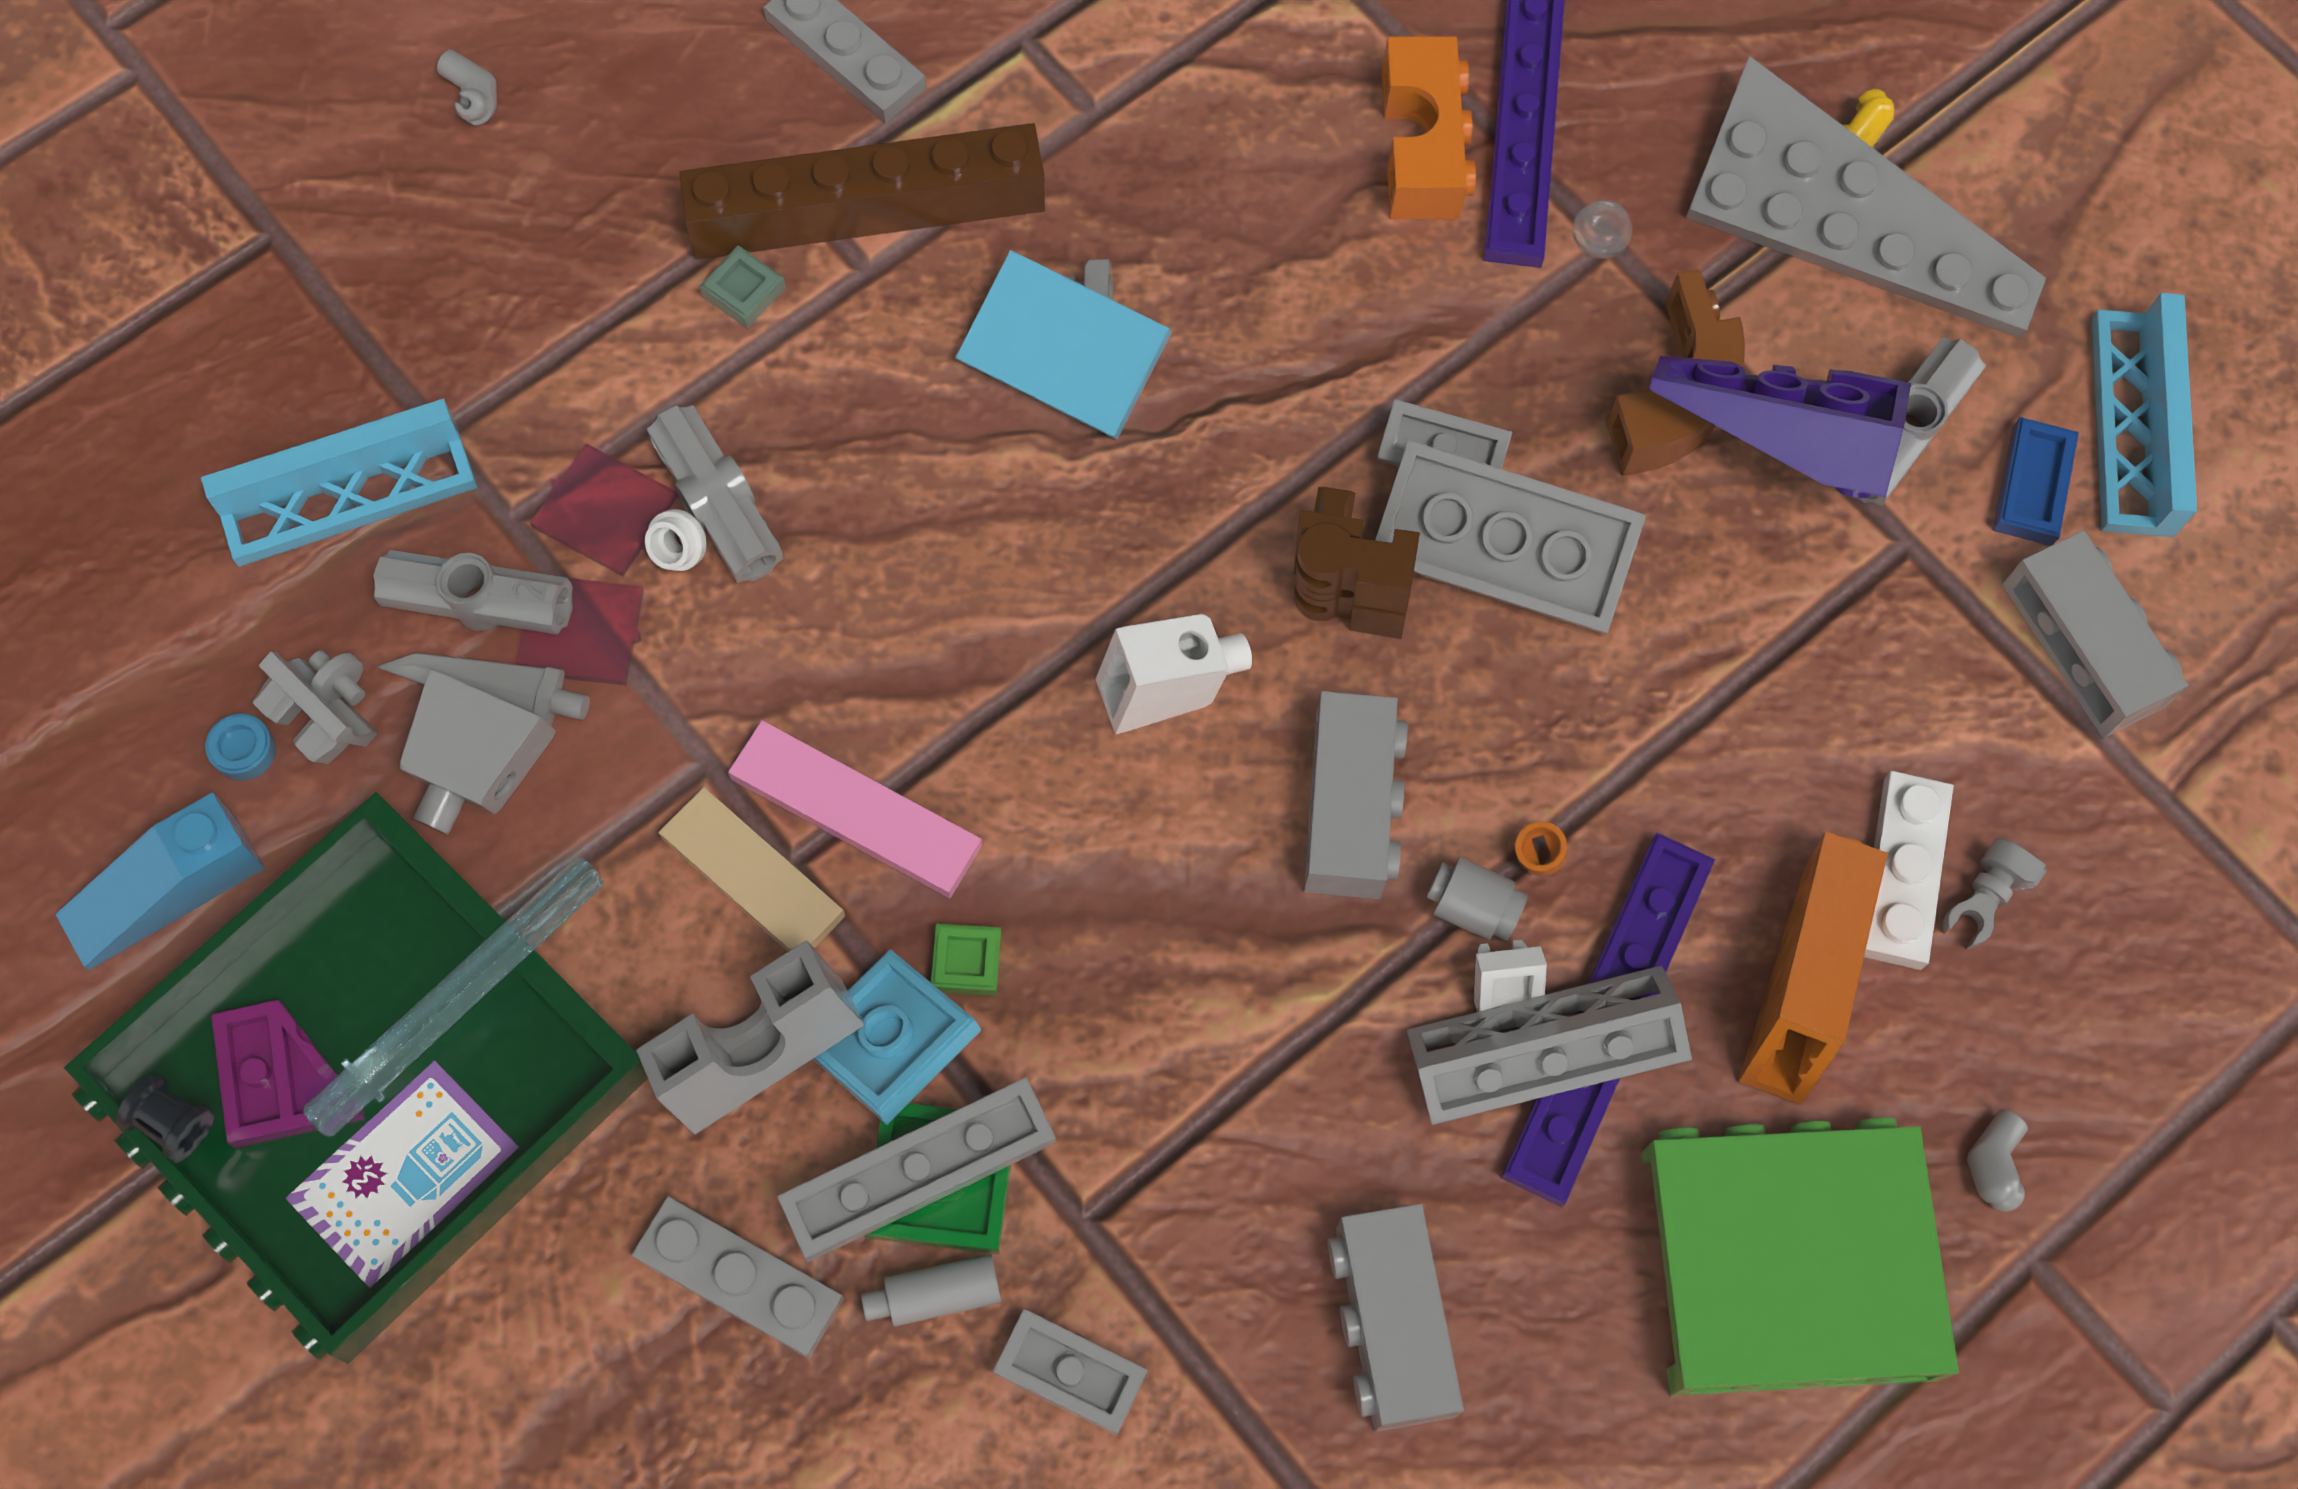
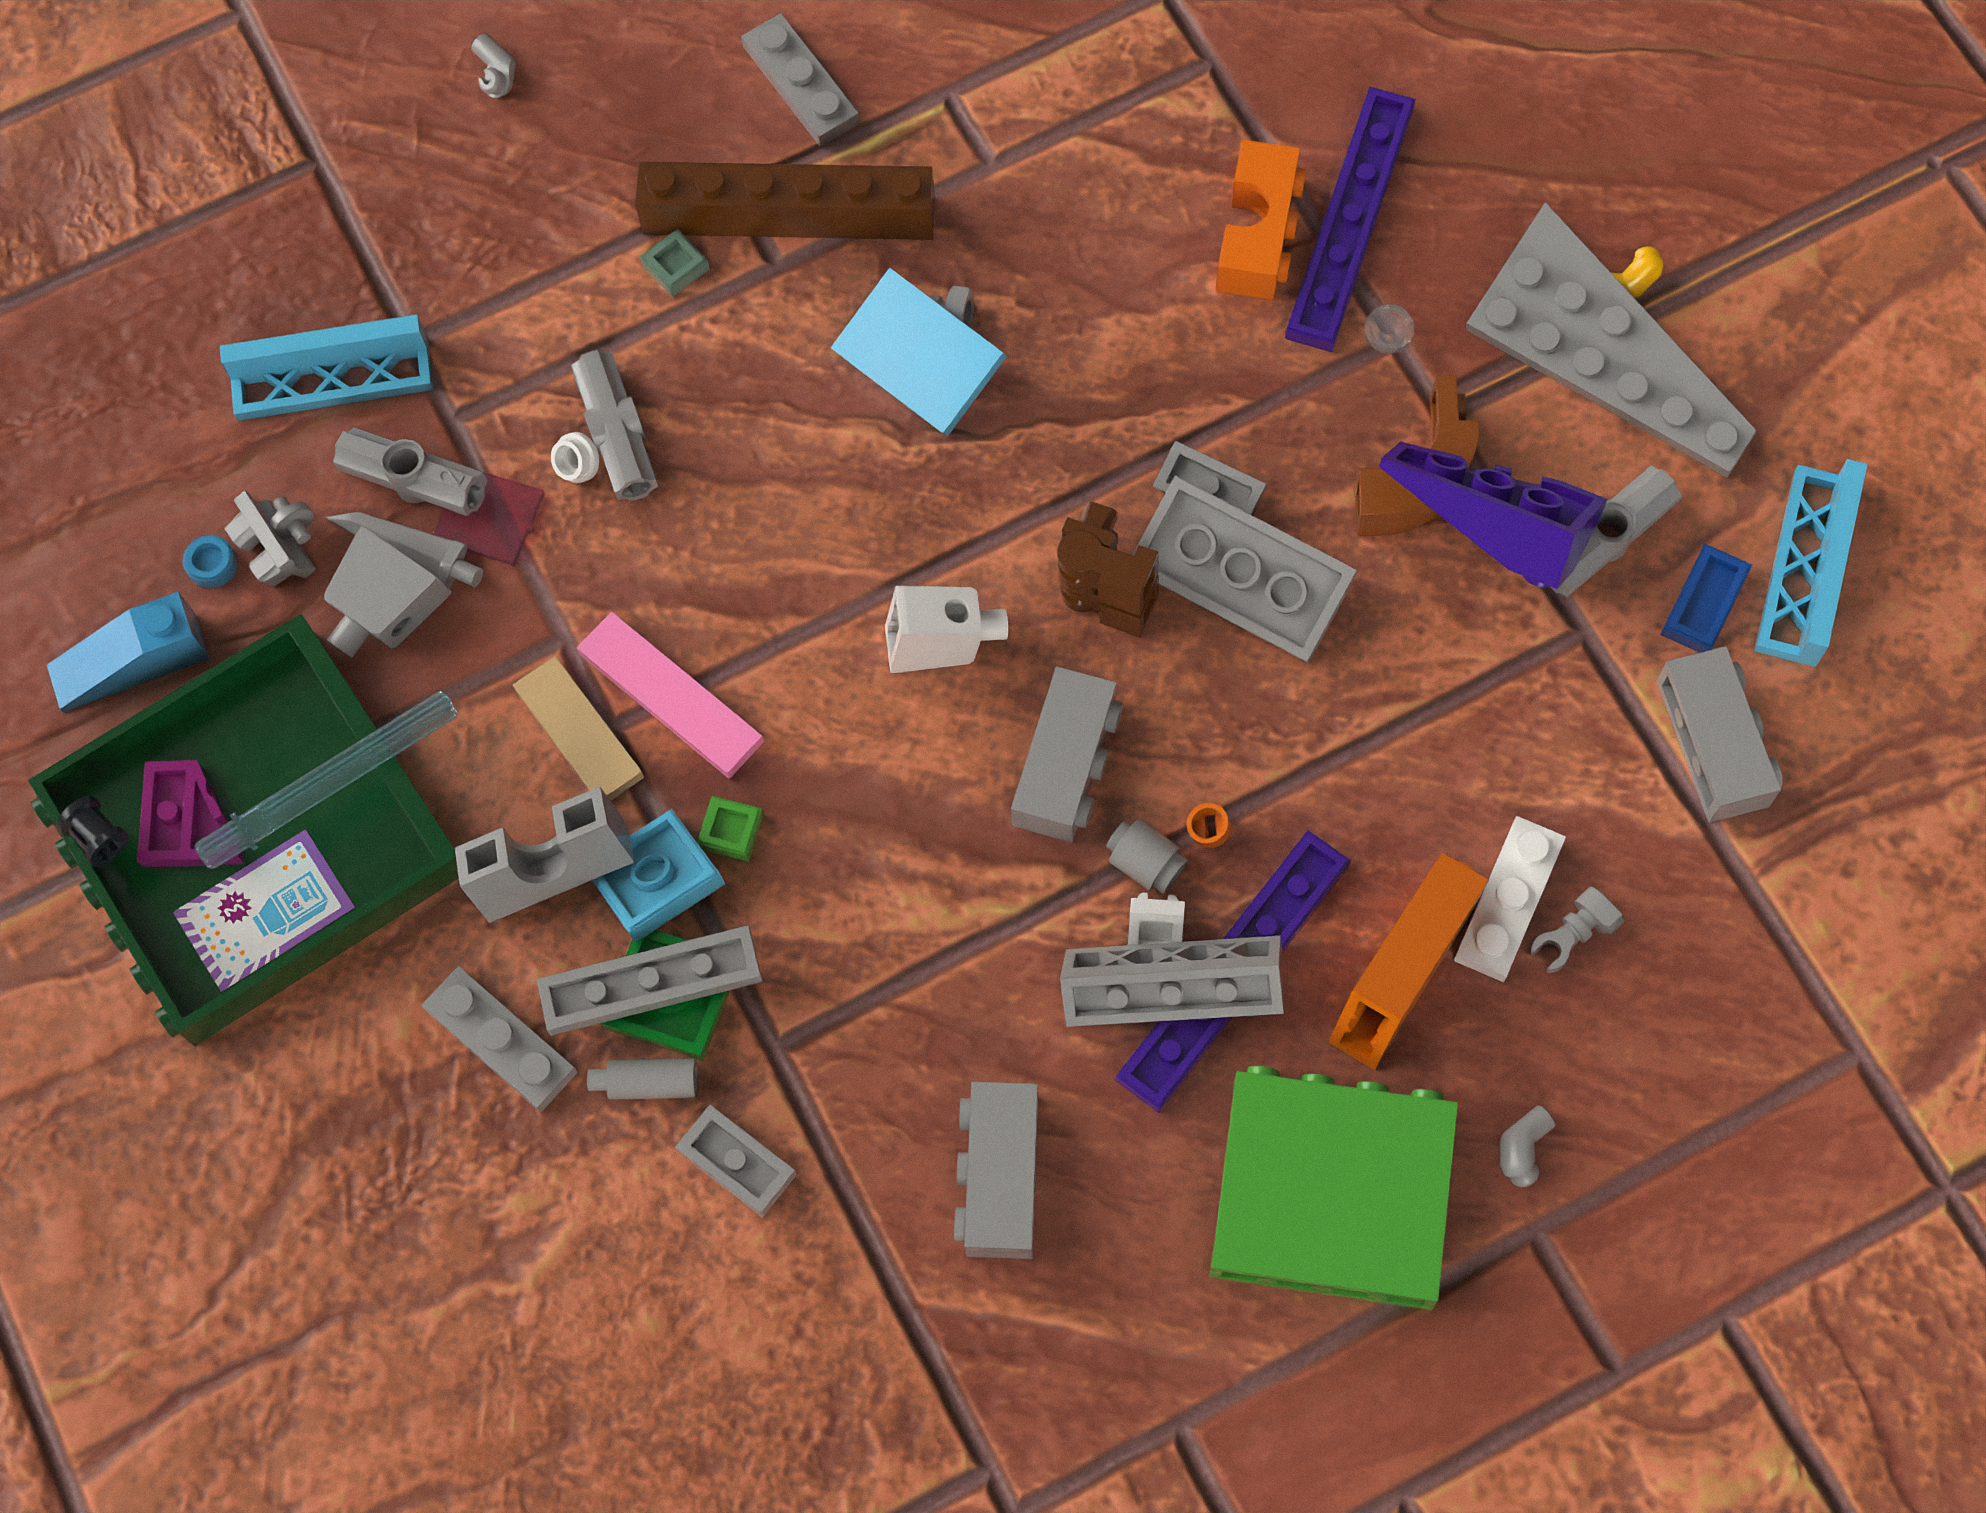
camera: 20 degrees right, 0 degrees up
clear pink piece [530,443,678,577] -> none

